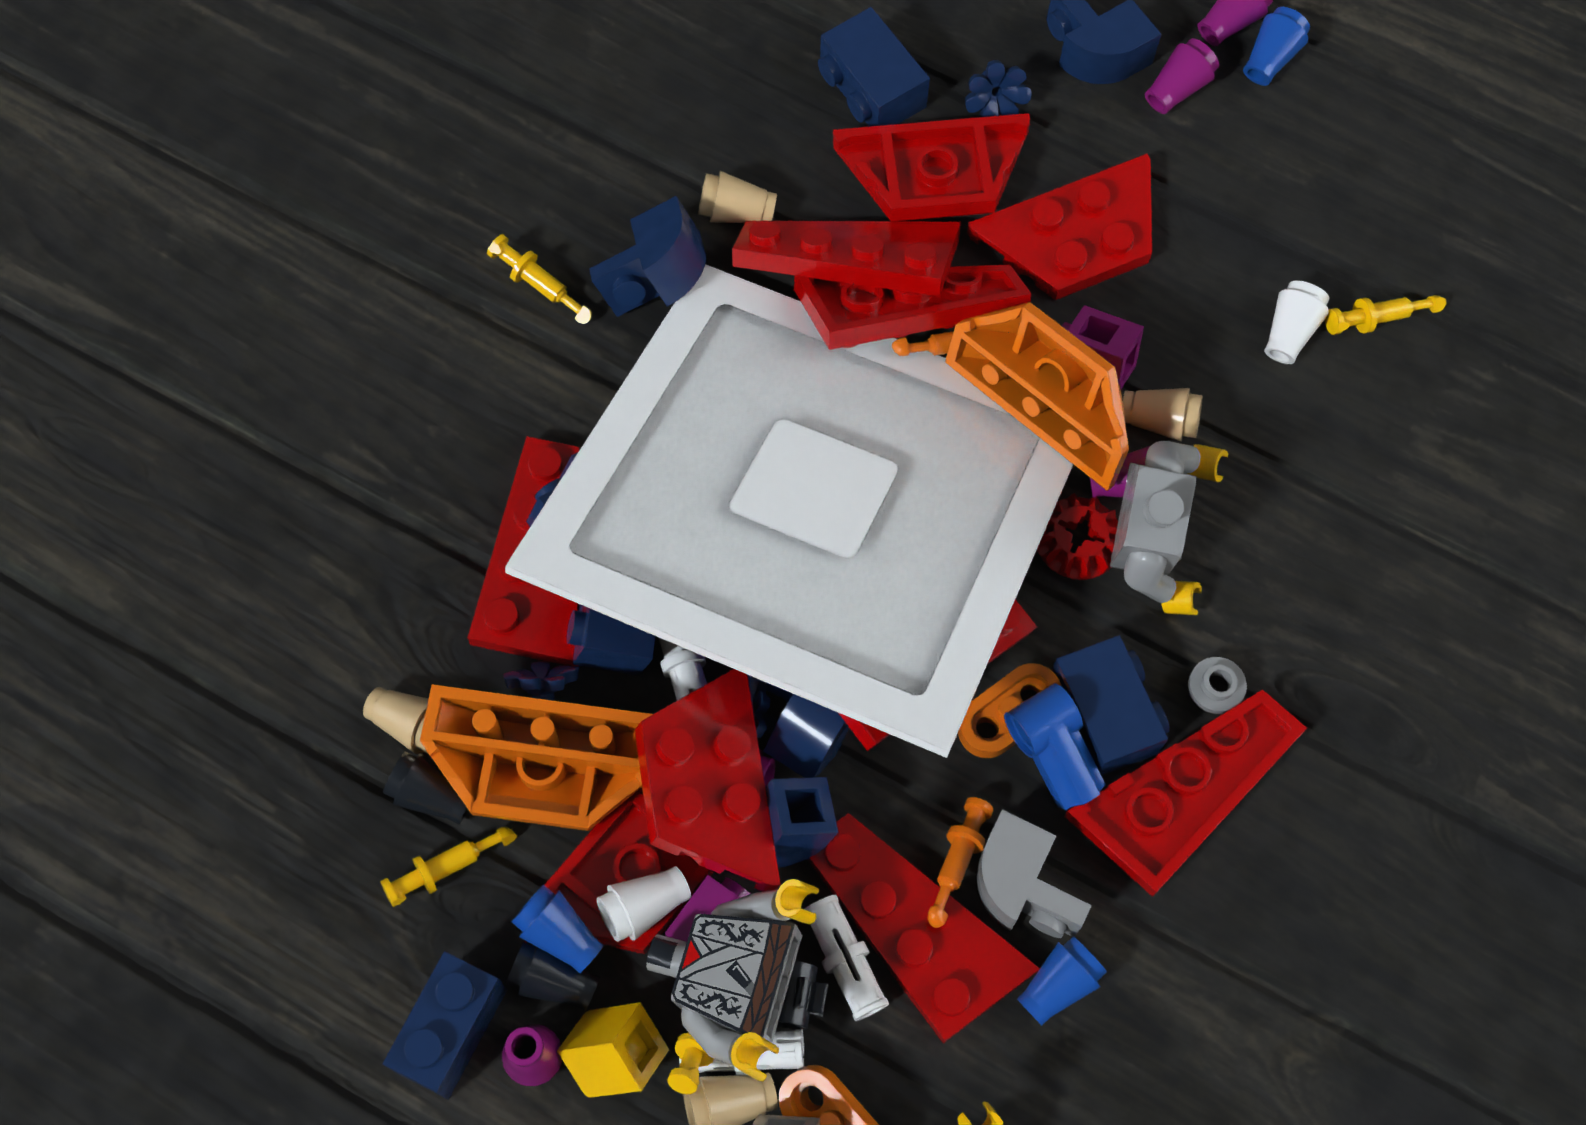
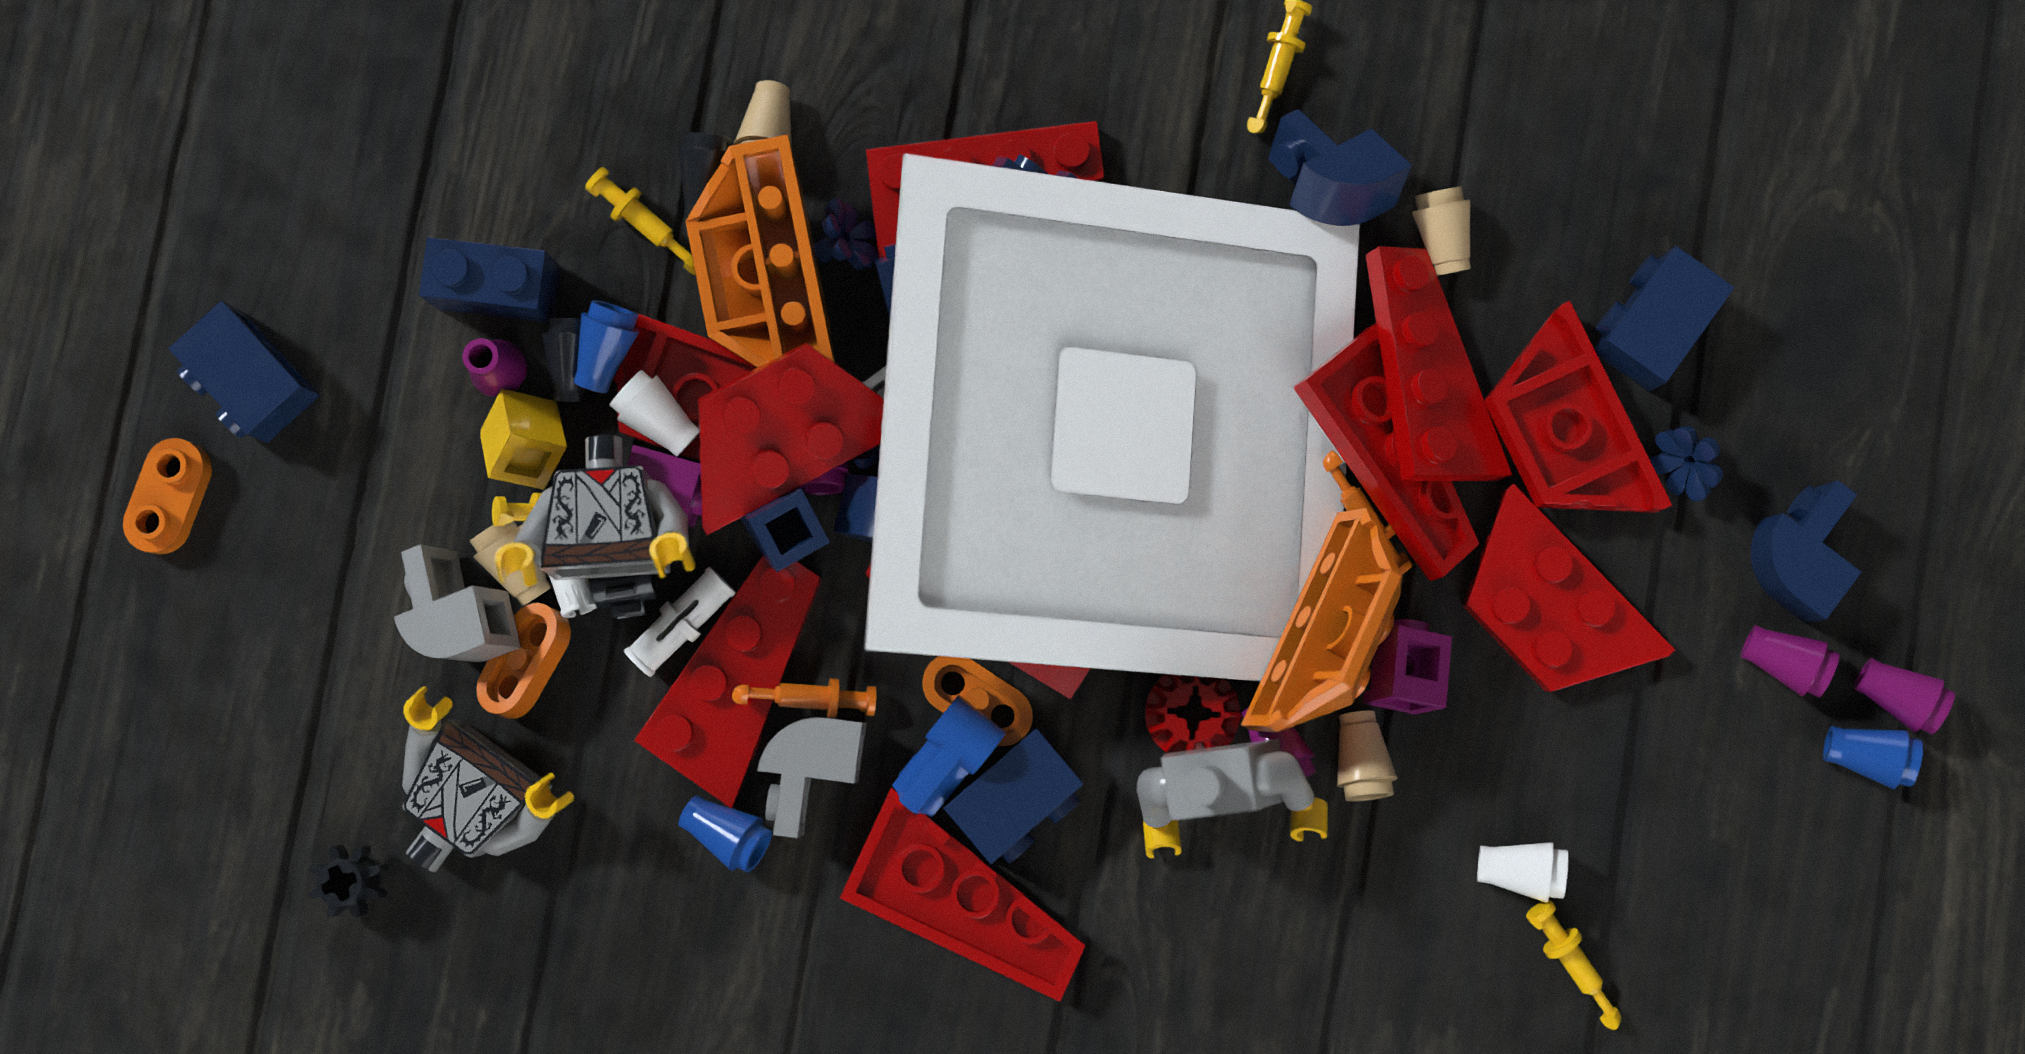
camera: 75 degrees right, 15 degrees up
light grey plate [1188,657,1247,714] -> none

